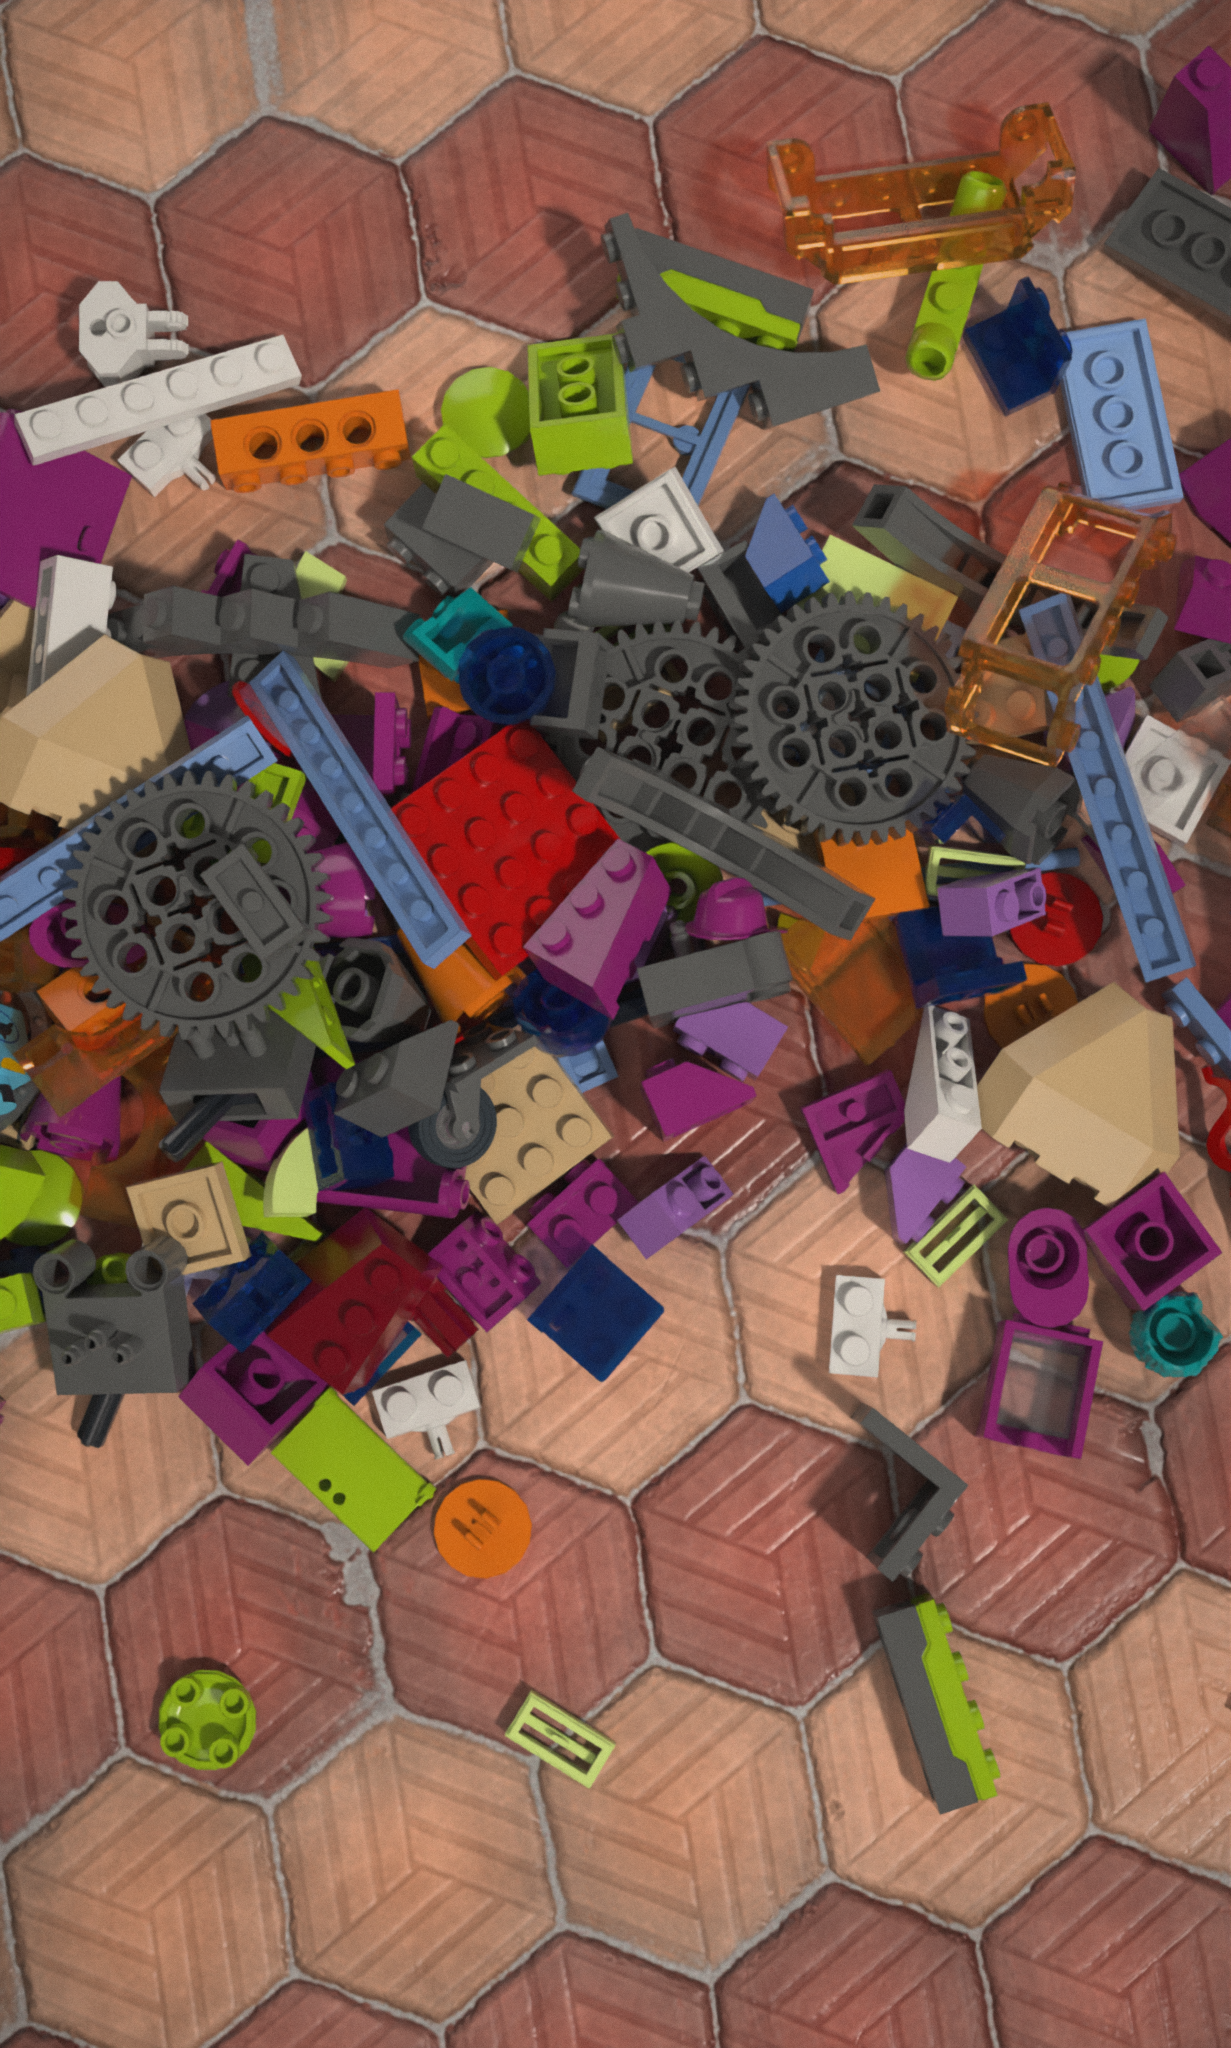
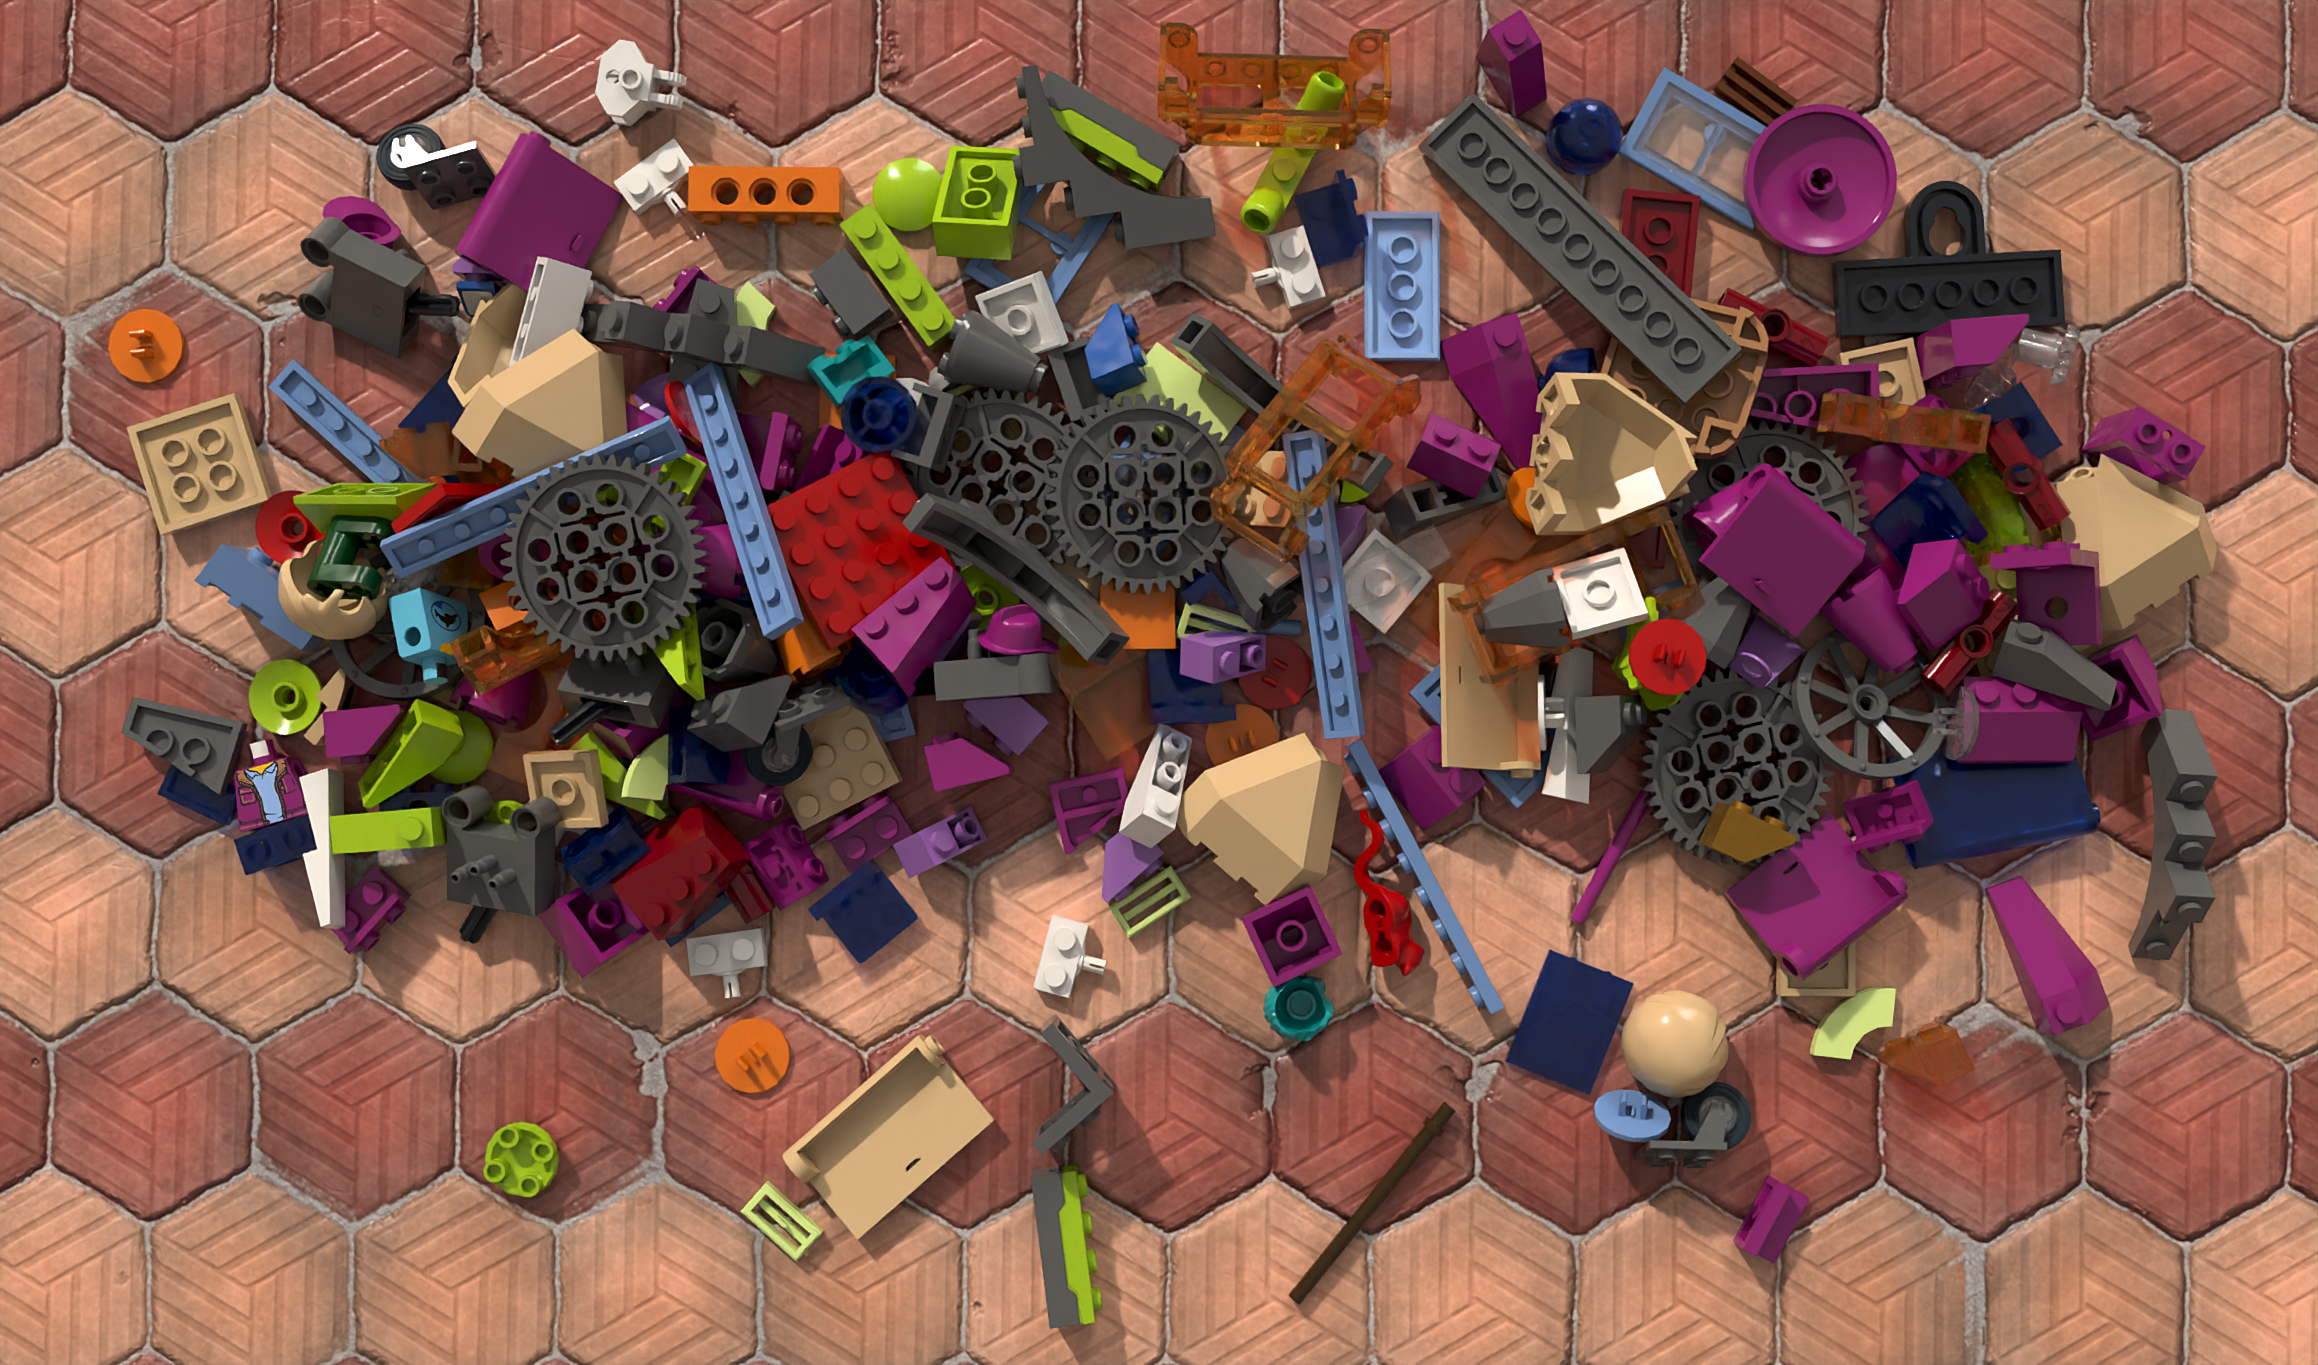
camera: 10 degrees right, 5 degrees up
white plate [14,335,302,466] -> none
dark grey panel [200,844,313,963] -> none
lime door [271,1387,437,1553] -> none
dark grey panel [422,474,540,572] -> none
window [974,1313,1103,1459] -> none
magenta piece [1008,1207,1089,1328] -> none
none -> tan door [782,1034,995,1240]
none -> white plate [1251,226,1326,310]

